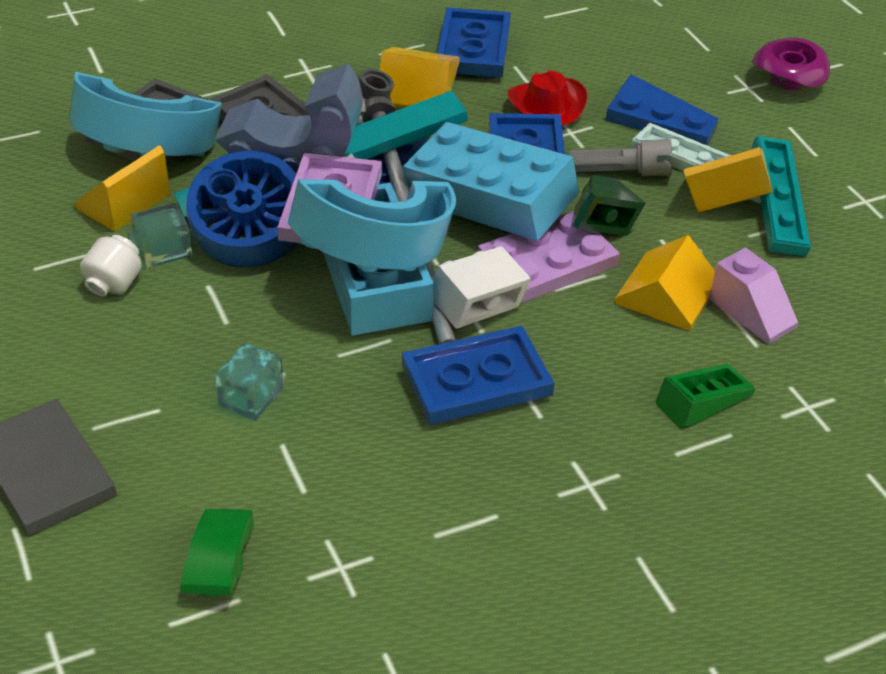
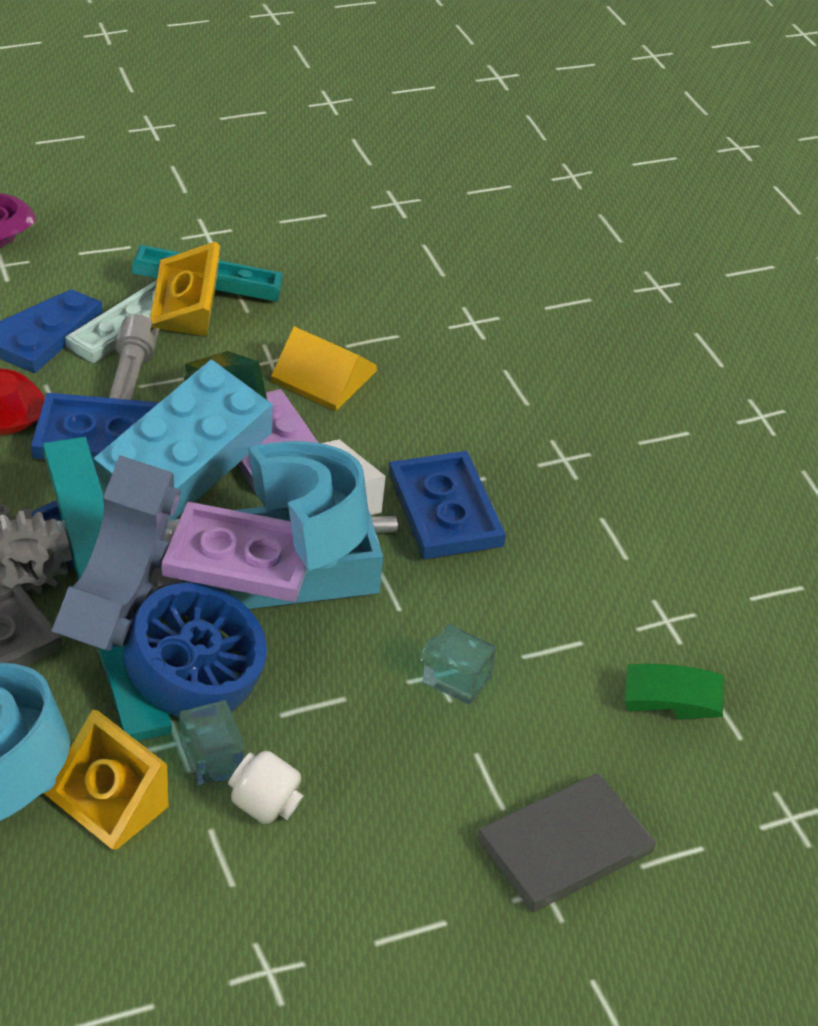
camera: 90 degrees left, 0 degrees up
green slope [656,363,756,428] -> none
lavender slope [709,247,798,345] -> none

